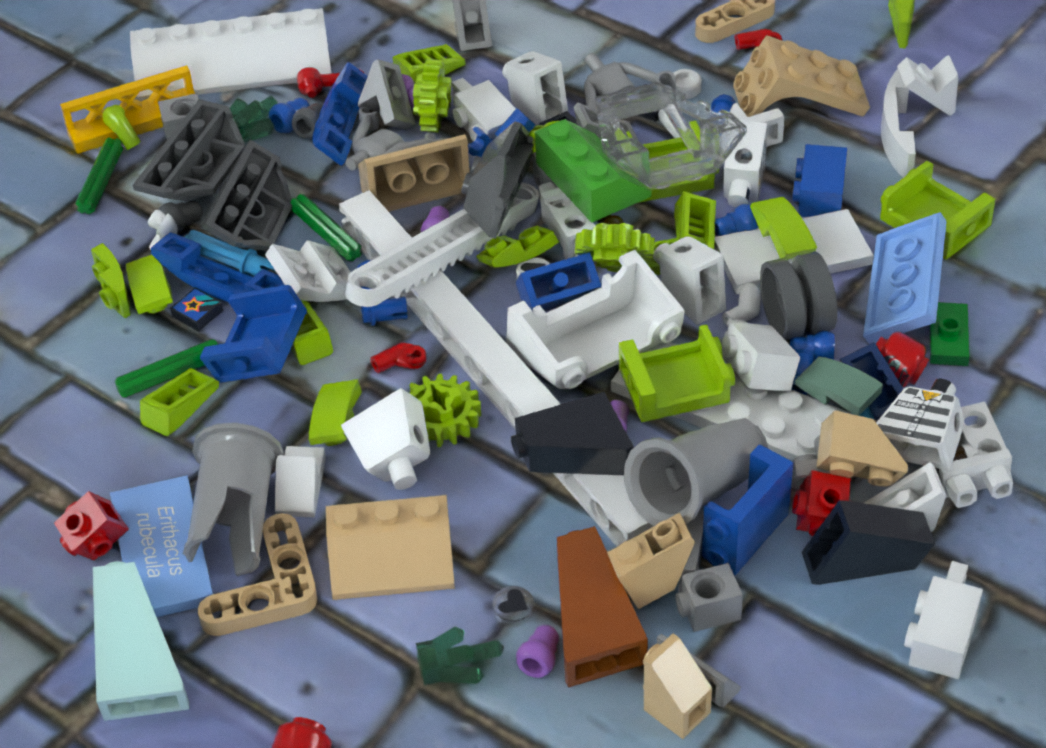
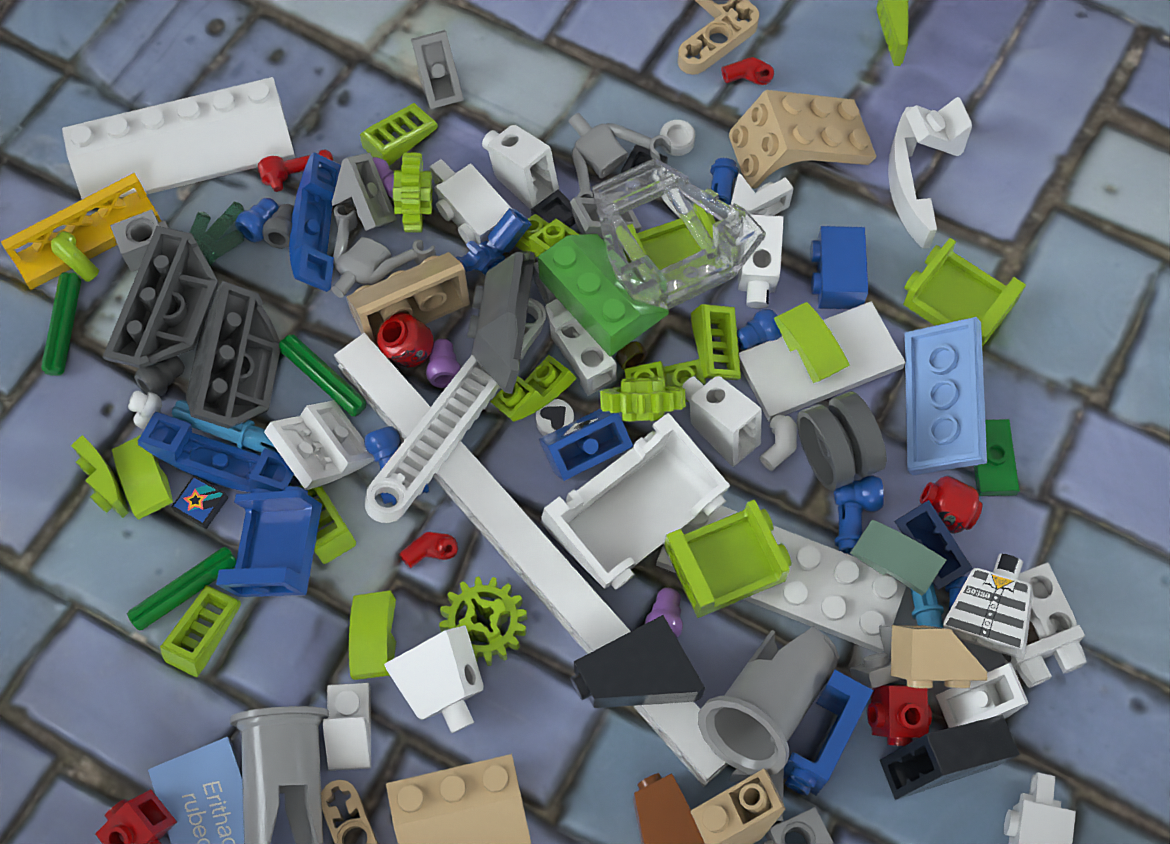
camera: 10 degrees left, 20 degrees up
white hinge [721,318,800,392] -> none
none -> red head [377,313,433,368]

